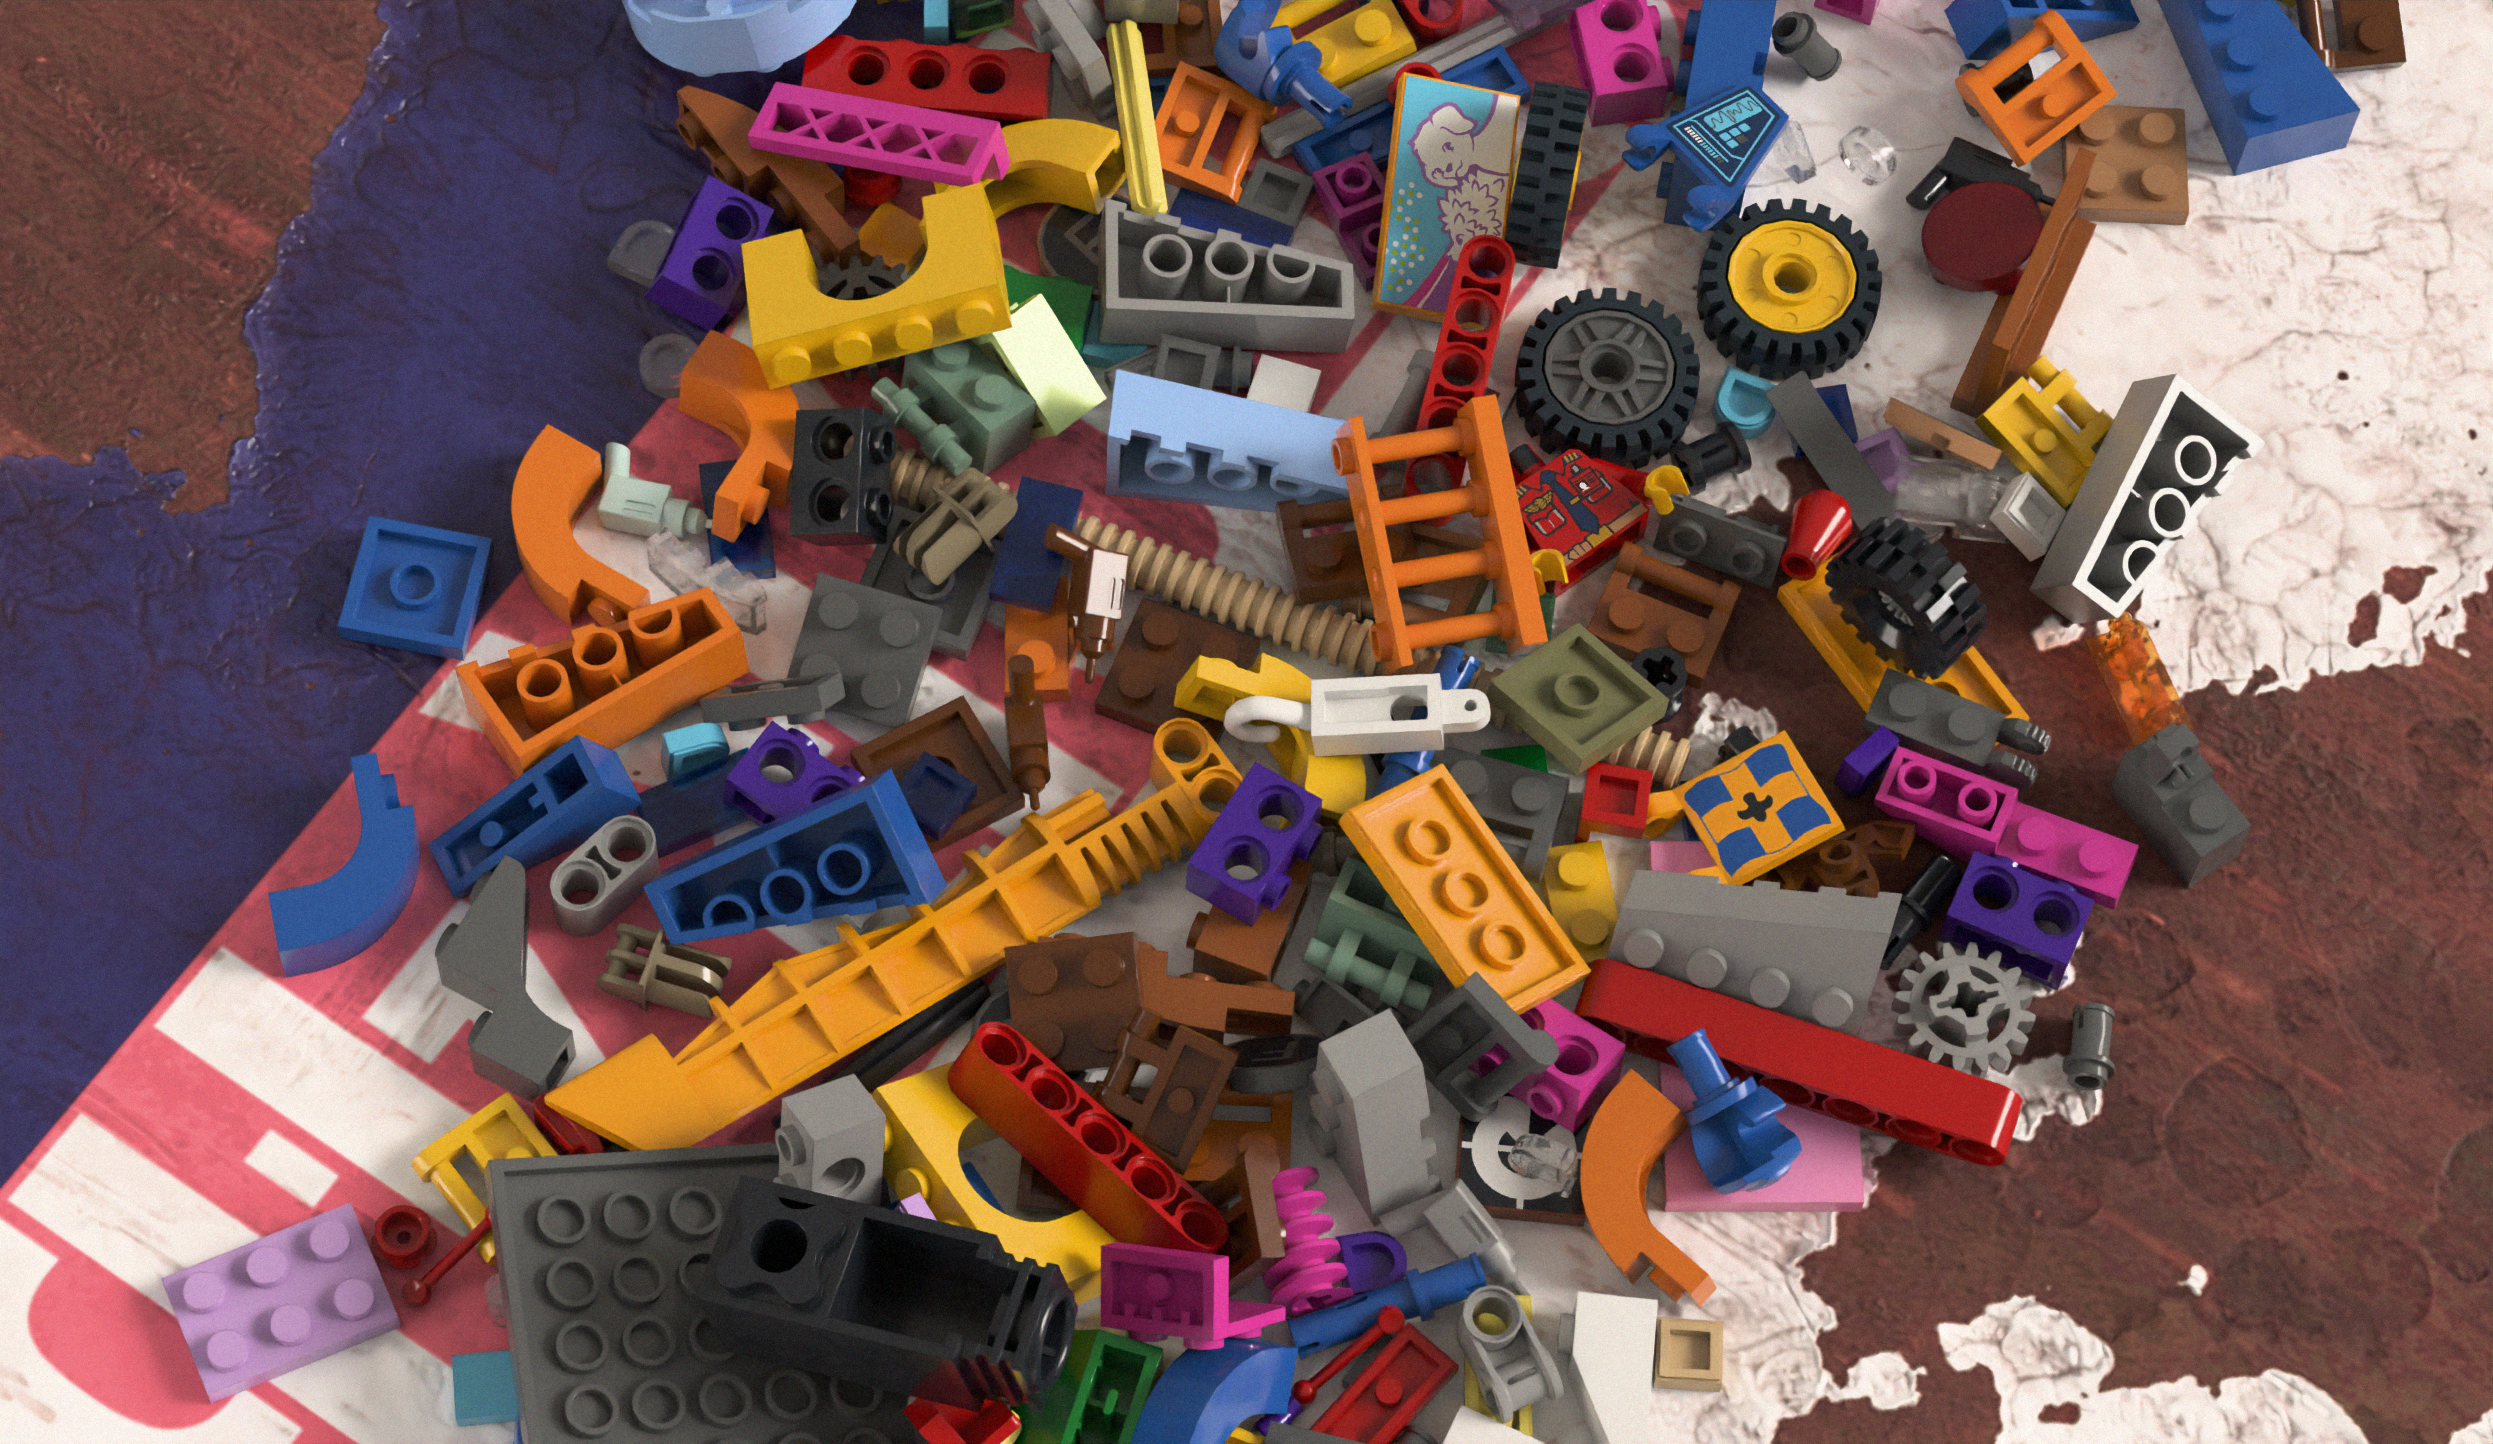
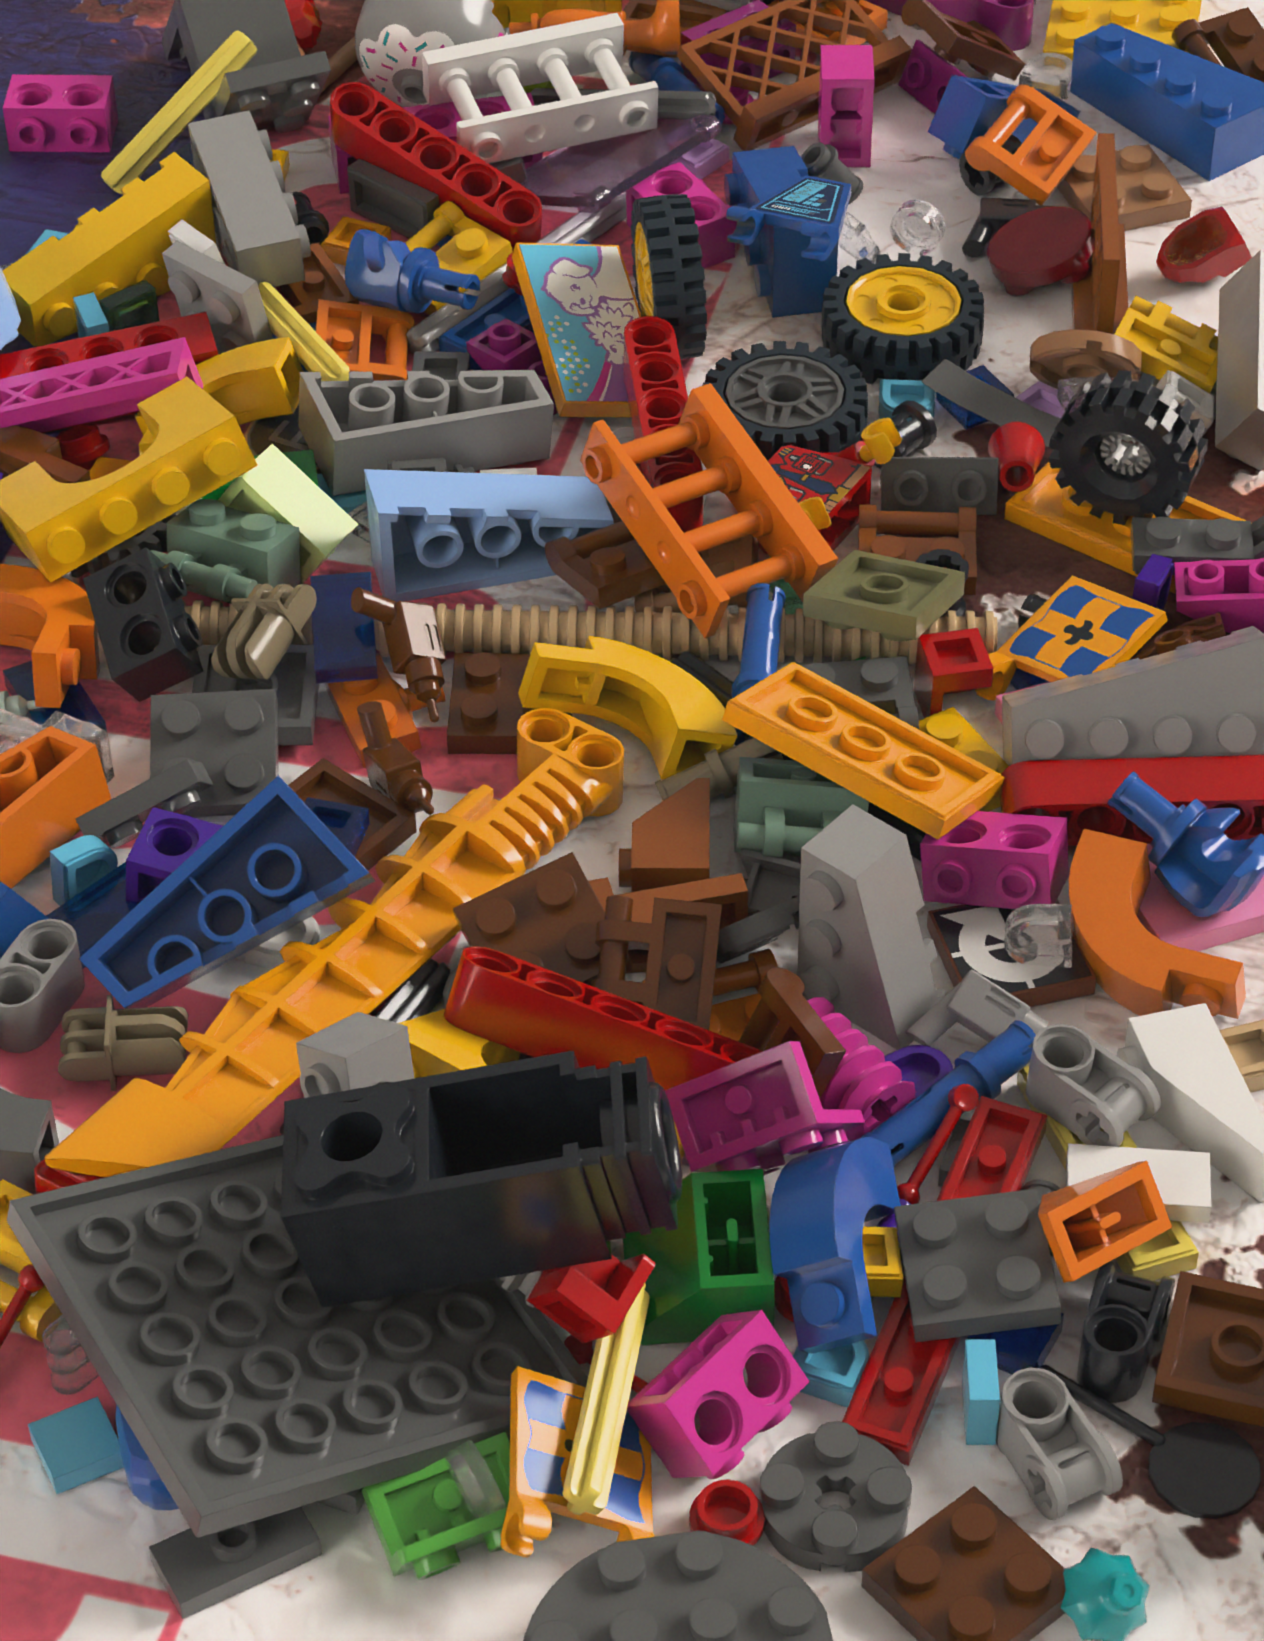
camera: 15 degrees left, 20 degrees down
dark purple brick [1185,762,1325,927] -> none
white piece [1224,673,1491,757] -> none
dark grey plate [1404,971,1559,1122] -> none
none -> red rock [1156,207,1252,283]

